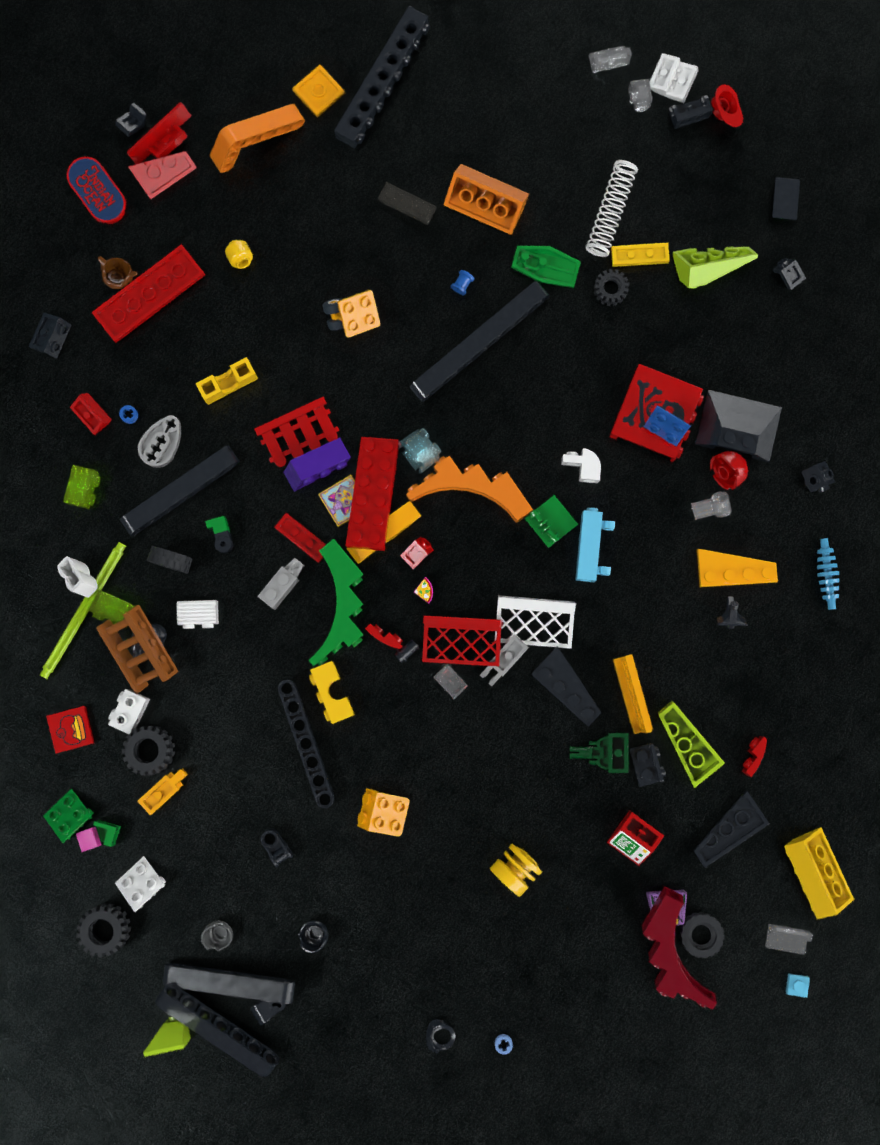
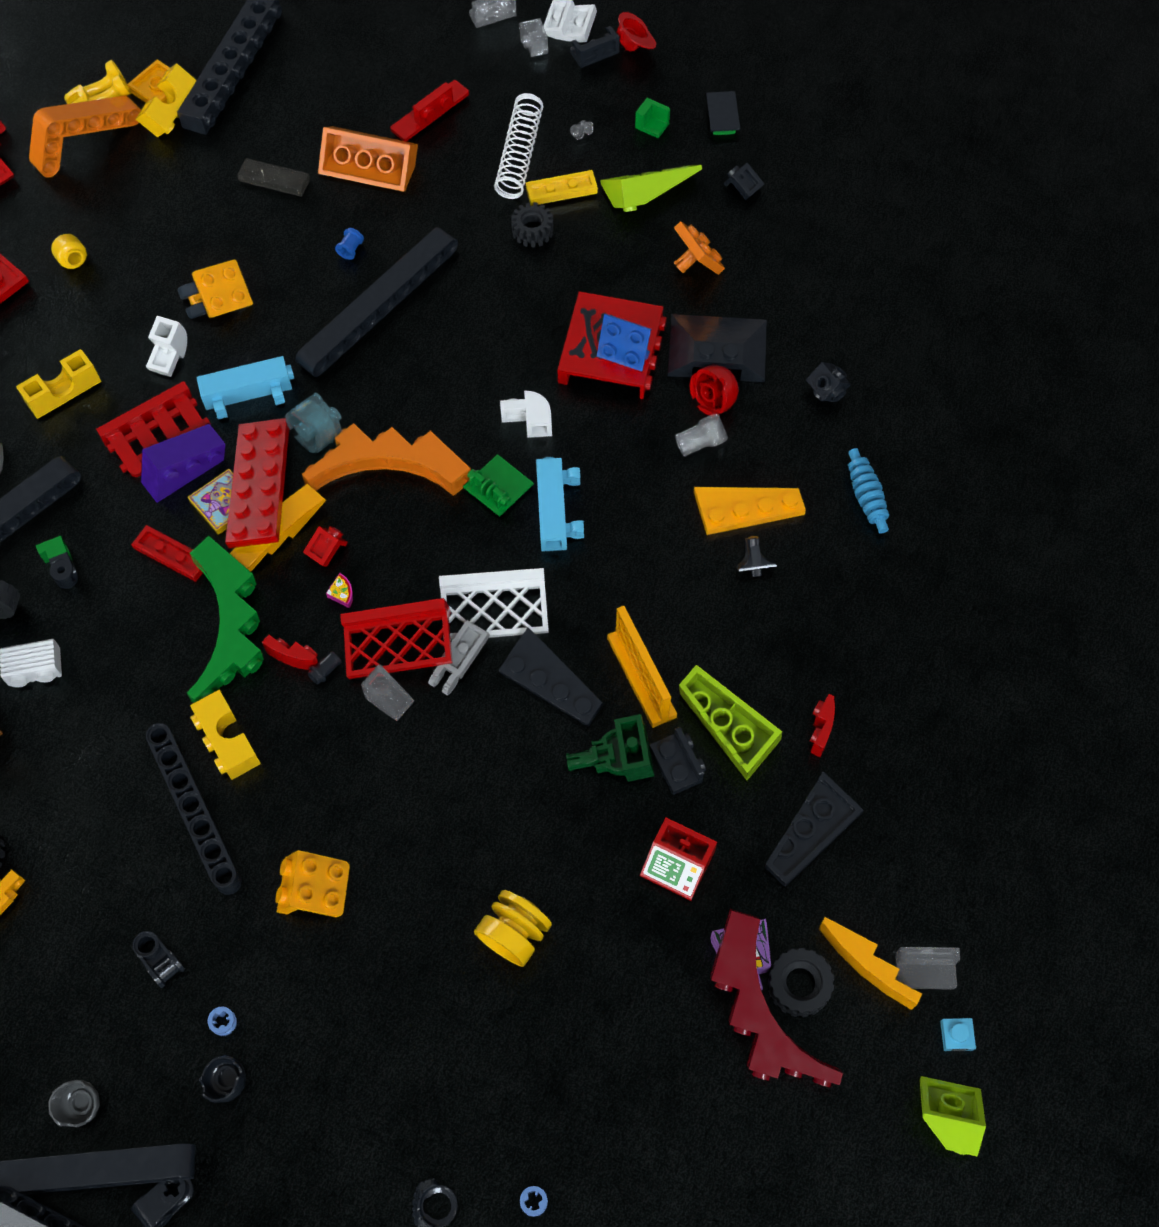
camera: 10 degrees left, 20 degrees down
light grey hinge [258,558,304,610] -> none
green piece [511,246,581,288] -> none
yellow slope [784,827,854,919] -> none
none -> yellow piece [64,60,131,104]
none -> yellow arch [136,63,197,137]
none -> white brick [146,316,187,377]
none -> medium azure brick [196,356,294,419]
none -> medium blue bush [208,1007,237,1036]
none -> red bracket [390,80,469,142]
none -> clear arm [570,120,593,139]
none -> green panel [635,98,670,138]
none -> orange plate [674,221,725,275]
none -> light orange slope [819,917,922,1010]
none -> lime slope [920,1076,986,1156]

